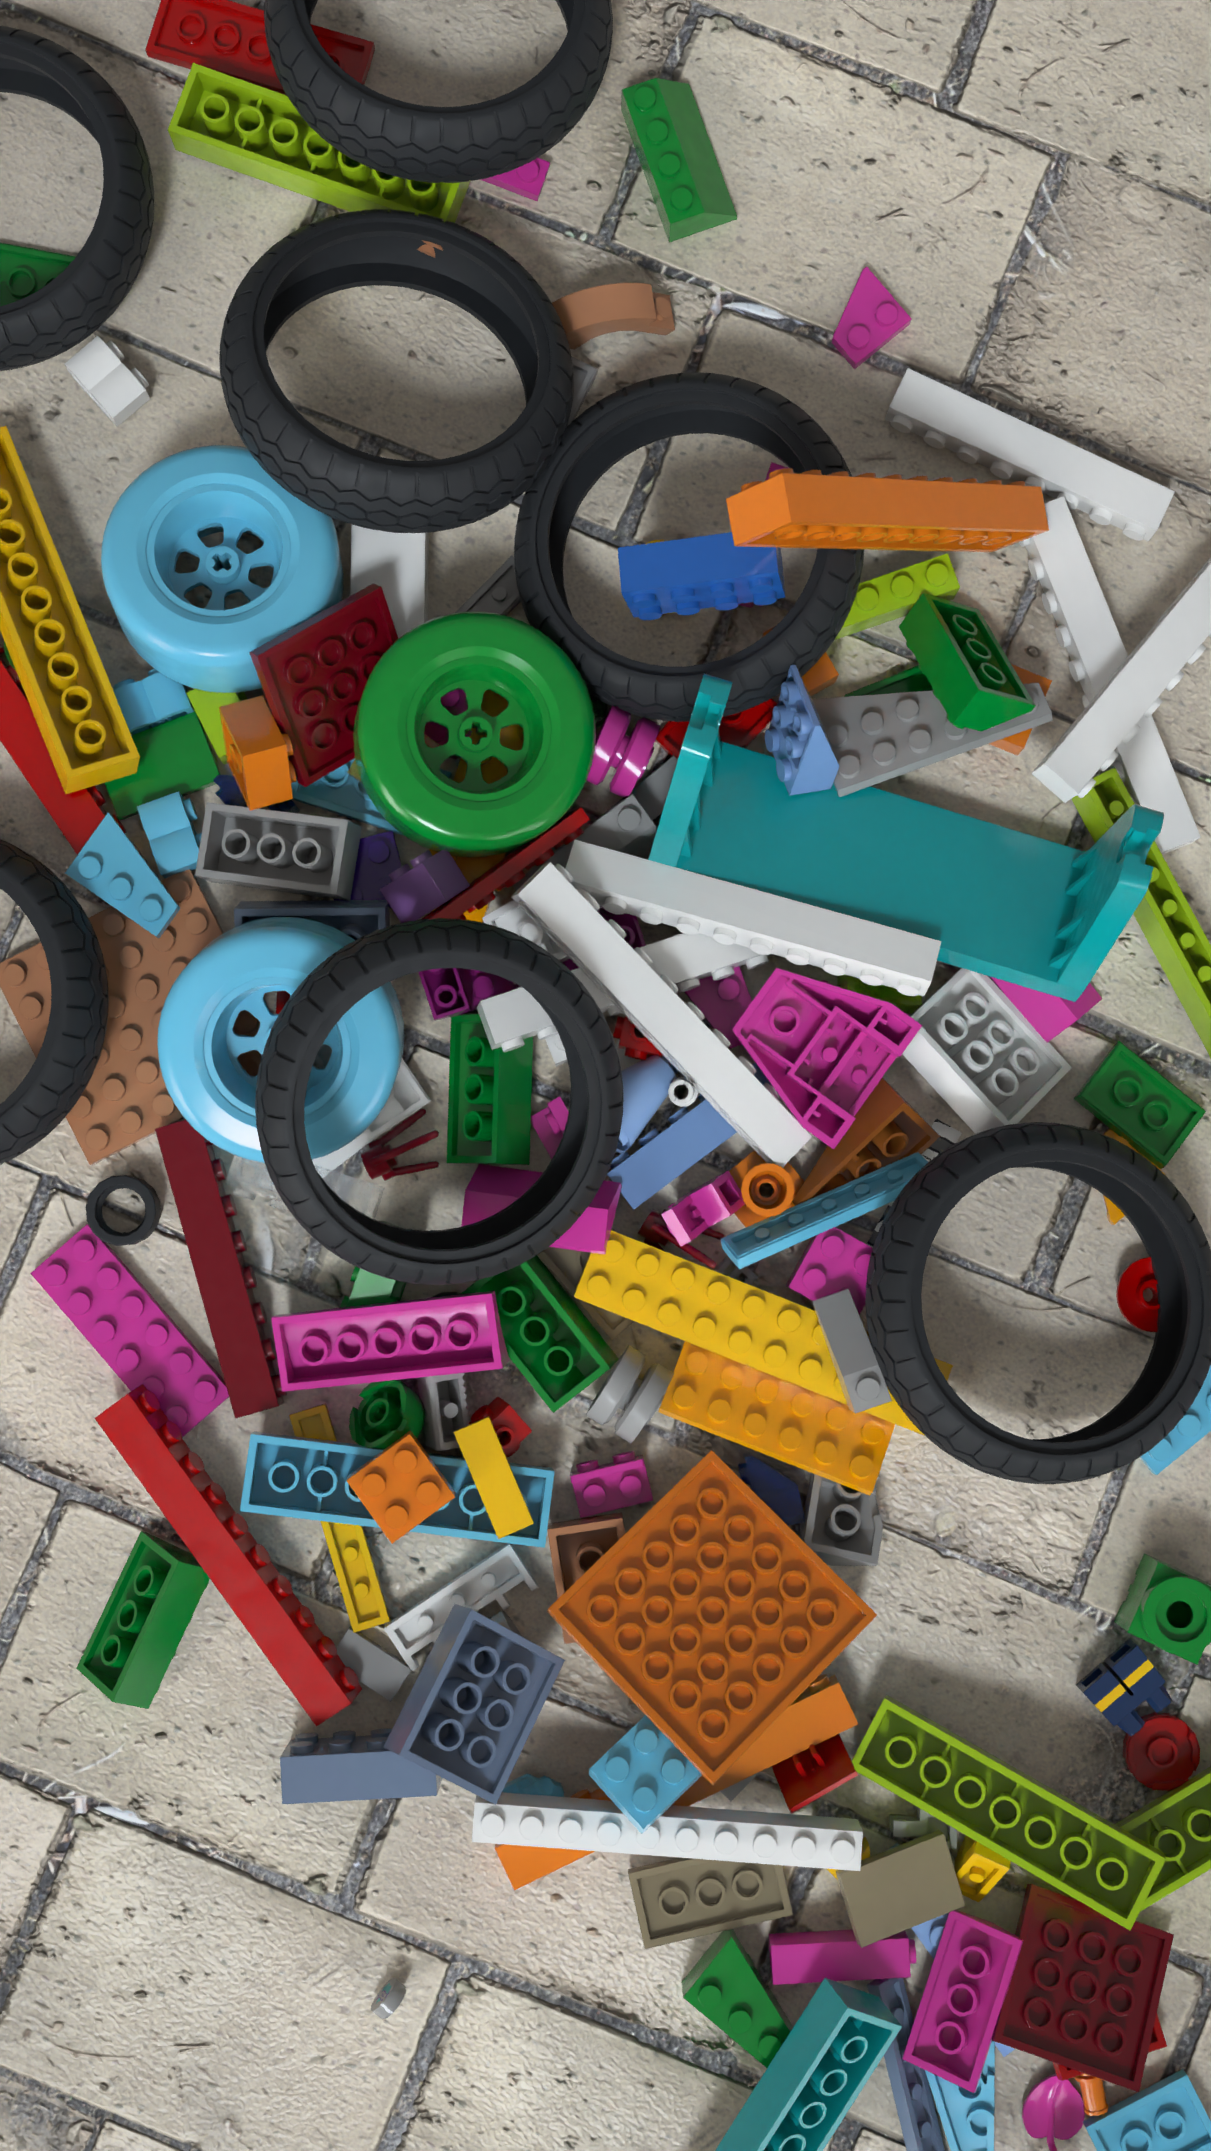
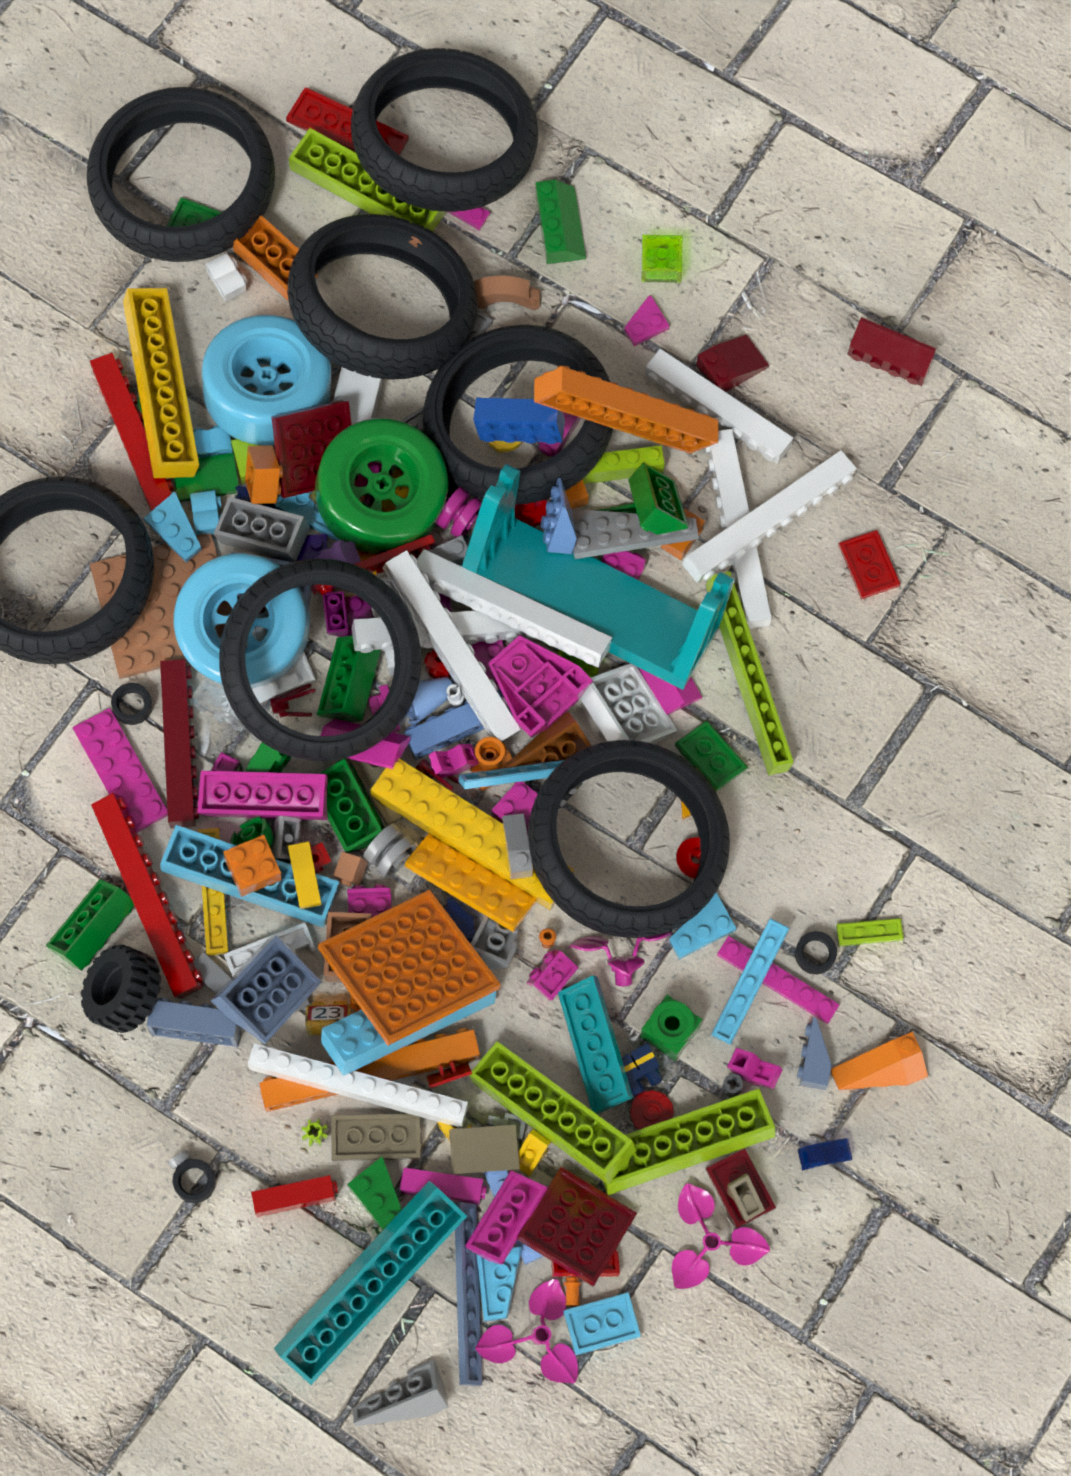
camera: 10 degrees right, 15 degrees down
none -> black tyre [81,944,161,1033]
none -> black tyre [172,1159,216,1203]
none -> dark pink tile [211,752,240,772]
none -> orange brick [233,215,318,302]
none -> red brick [251,1175,339,1217]
none -> lime gear [301,1119,328,1147]
none -> slope [305,1001,352,1036]
none -> nougat brick [333,852,368,887]
none -> dark pink bracket [526,950,579,1001]
none -> orange pin [539,928,556,949]
none -> teal plate [558,975,633,1114]
none -> dark pink plant [569,931,671,986]
none -> dark pink bracket [601,551,646,580]
none -> clear neon green brick [641,235,683,283]
none -> dark red slope [696,335,769,392]

